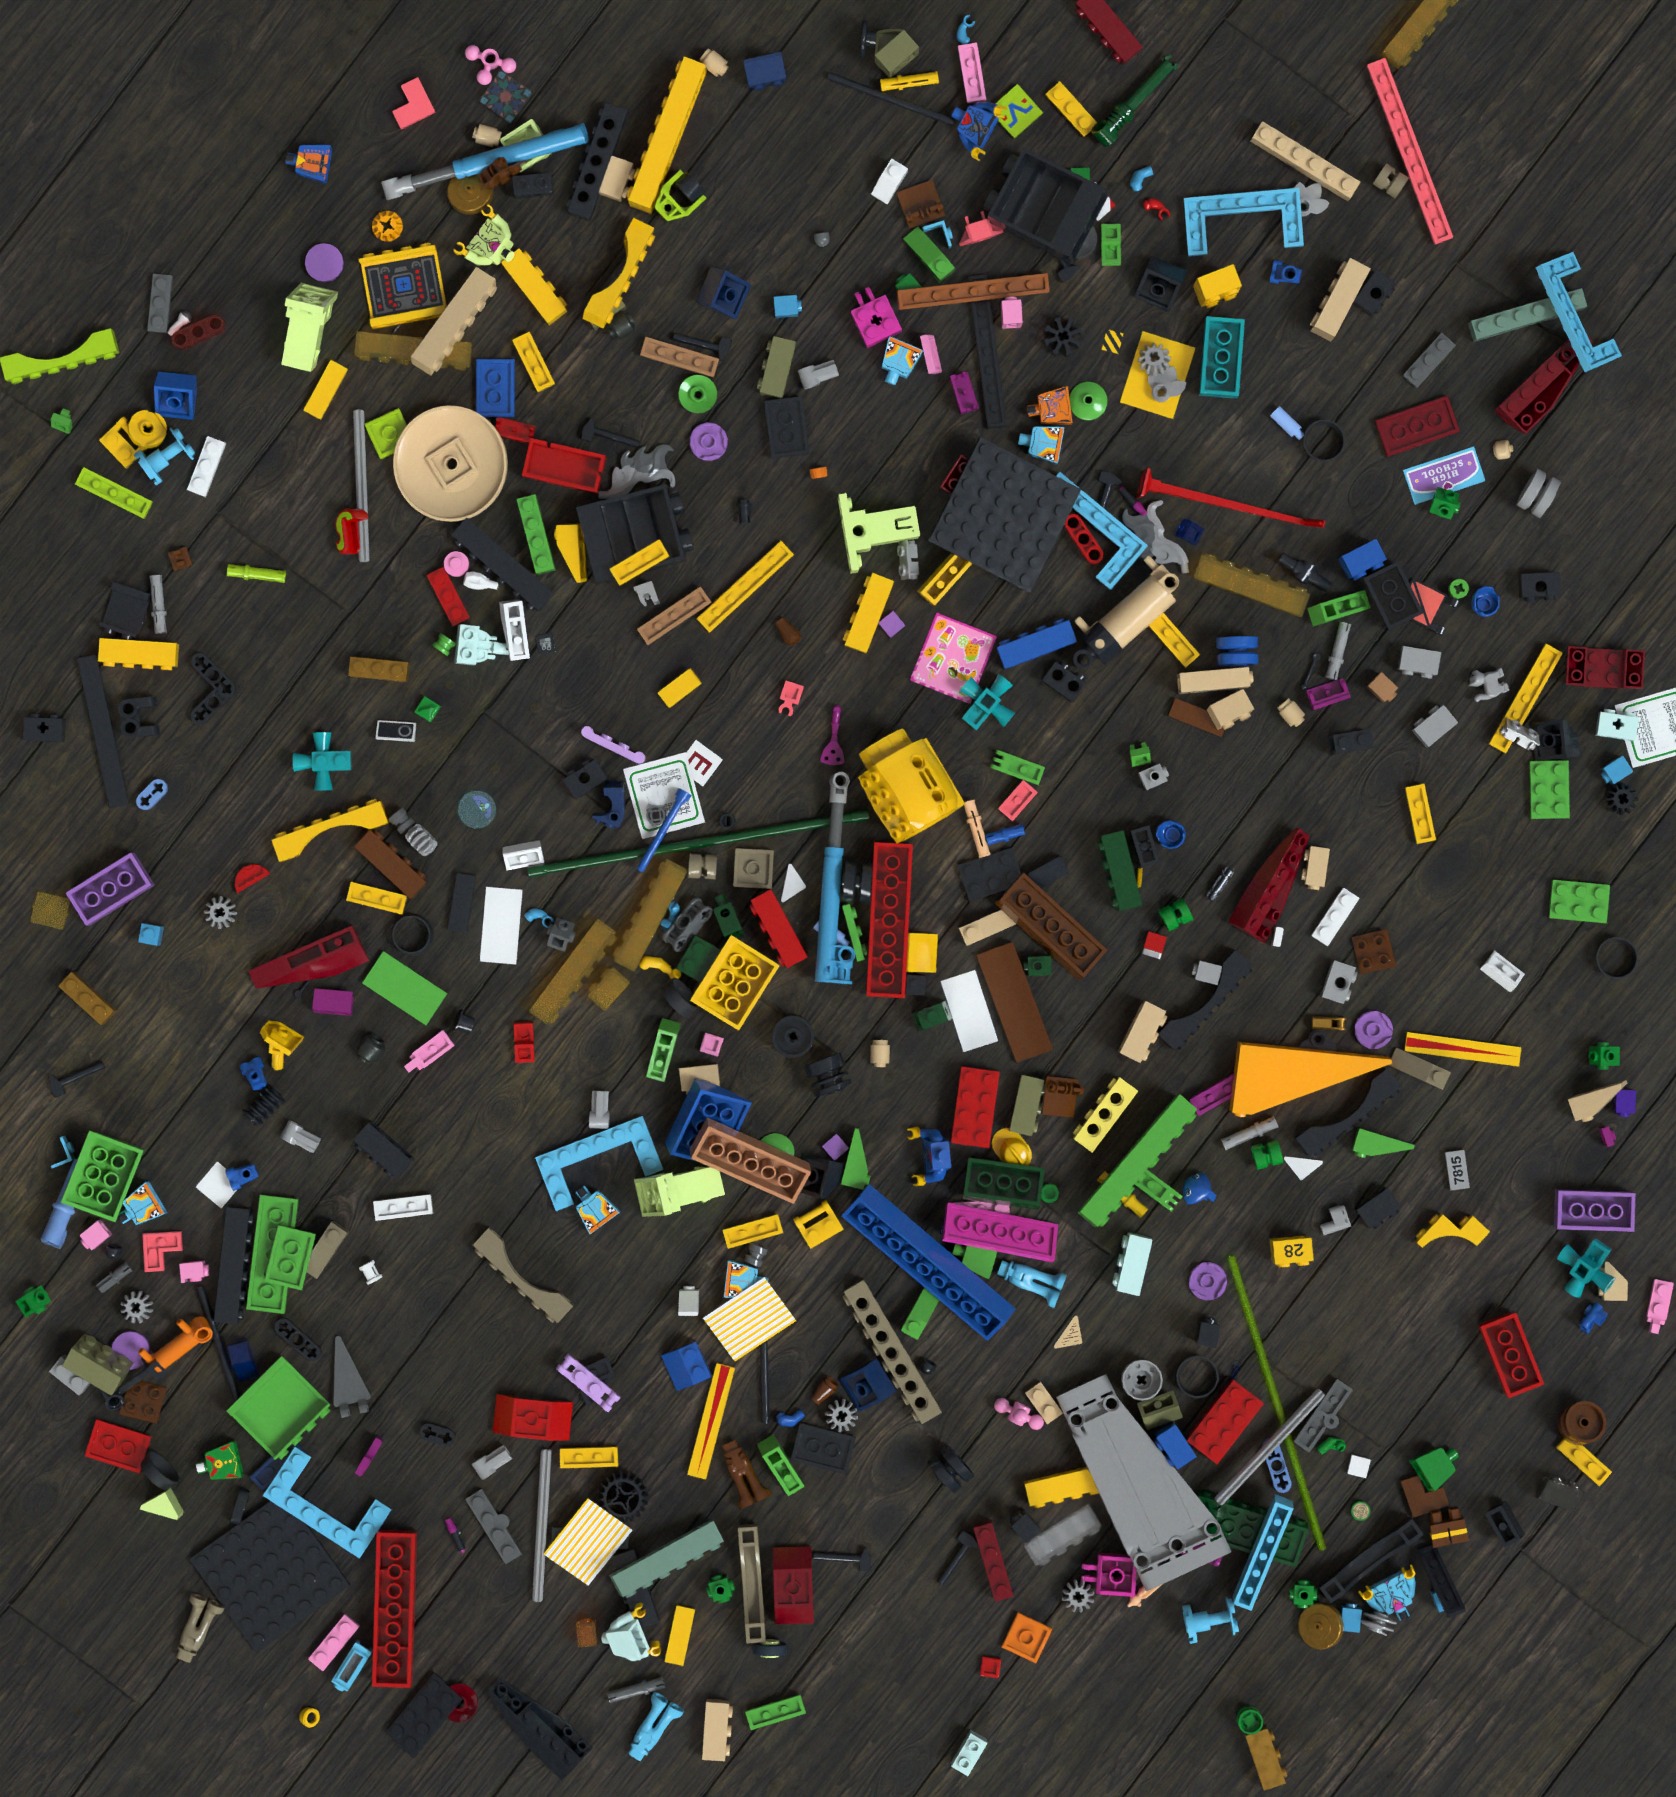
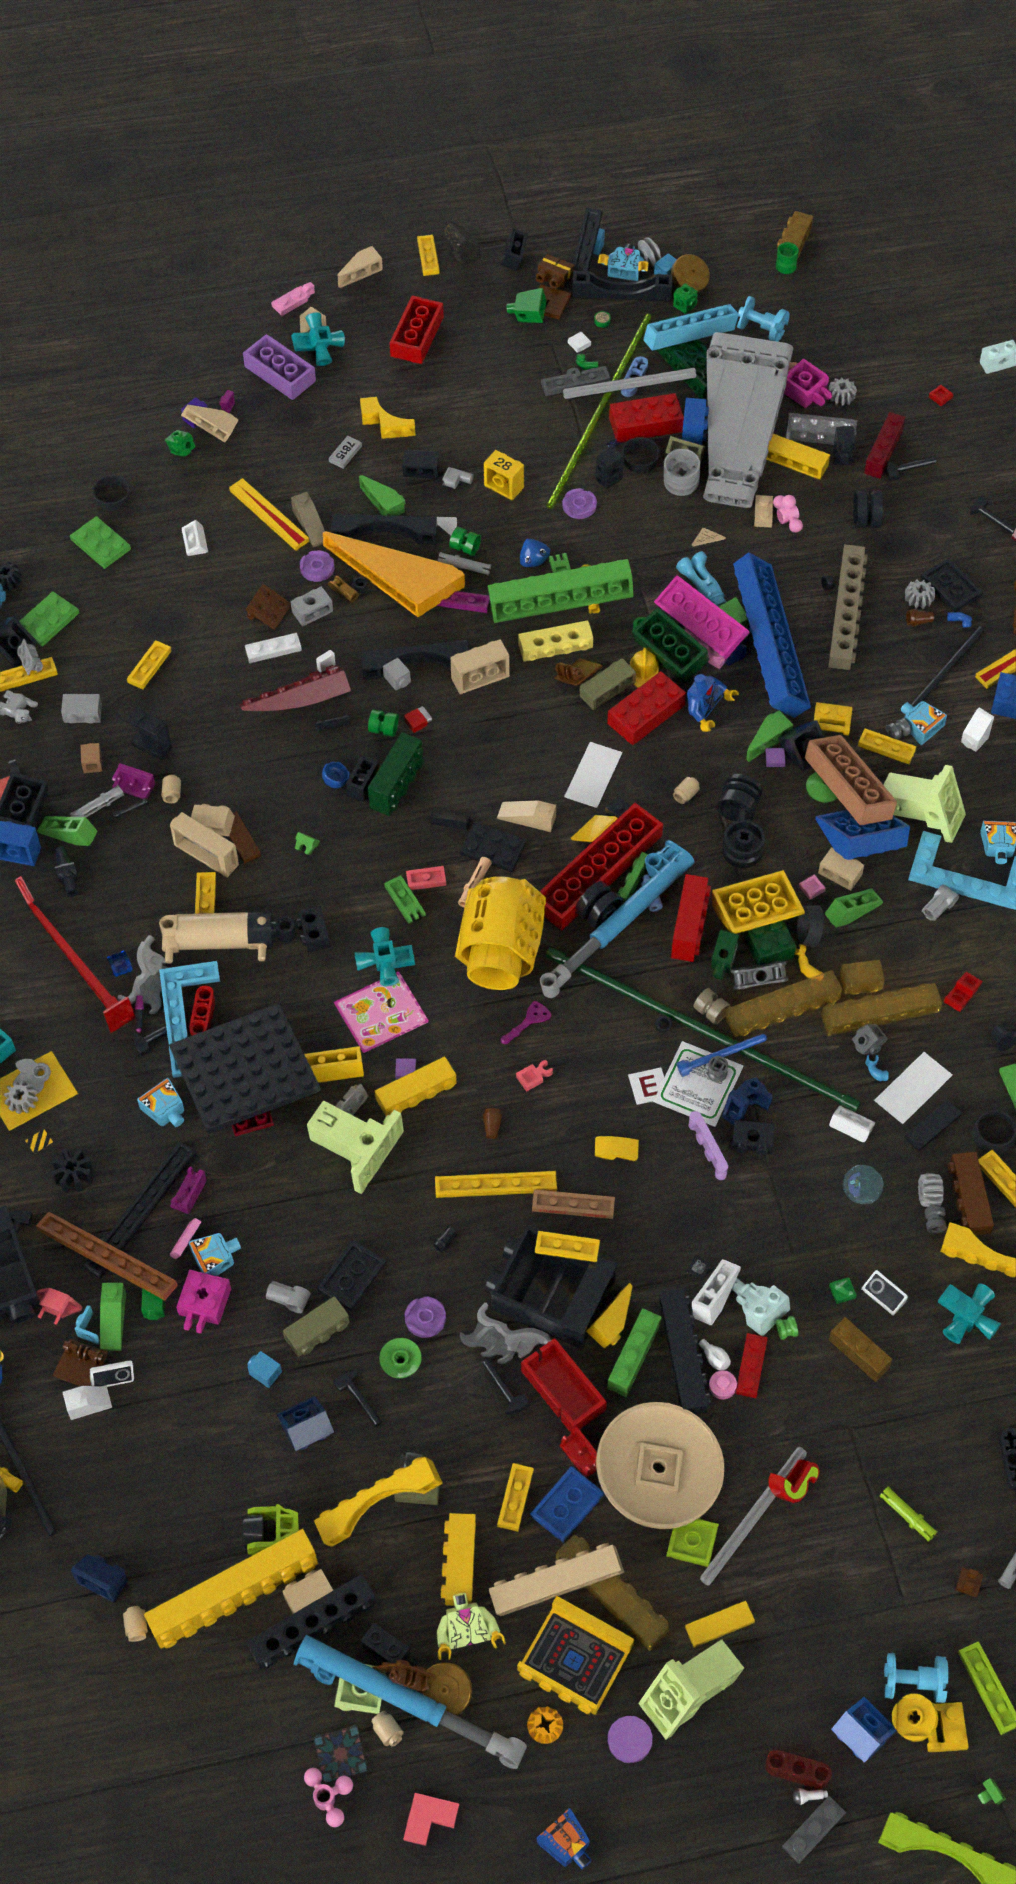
camera: 135 degrees left, 30 degrees down
white plate [187,436,226,497] -> none
light grey hinge [633,581,660,606] -> none
medium nougat plate [640,337,719,378] -> none
dark azure arm [661,902,680,931] -> none
sticker [703,1277,796,1361] -> none
dark tan plate [733,848,774,889] -> none
bright green slope [757,1434,805,1496] -> none
white sticker [781,864,806,902] -> none
orange axle [810,467,828,479] -> none
dark grey hinge [814,232,830,247] -> none
dark blue slope [839,1358,896,1412] -> none
bright green slope [901,1287,939,1340] -> none
dark green torso [912,1000,952,1031] -> none
reddish brown arch [976,942,1053,1063] -> none
blue pin [985,823,1025,846] -> none
reddish brown arch [995,872,1107,980] -> none
blue brick [996,618,1077,670] -> none
bright pink brick [1001,297,1023,329] -> none
orange tile [1001,1612,1052,1663] -> none
dark green brick [1024,956,1052,976] -> none
orange torso [1027,386,1073,425] -> none
bright green dish [1069,382,1107,420] -> none
light aqua brick [1112,1232,1153,1296] -> none
light grey brick [1138,764,1169,791] -> none
clear yellow brick [1193,554,1310,617] -> none
blue wheel [1216,636,1259,667] -> none
tan brick [1301,846,1330,890] -> none
light grey brick [1397,646,1441,679] -> none
reddish brown wheel [1558,1401,1607,1446] -> none
blue plate [1579,1302,1608,1334] -> none
none -> slope [90,1360,134,1387]
none -> tan slope [337,246,383,288]

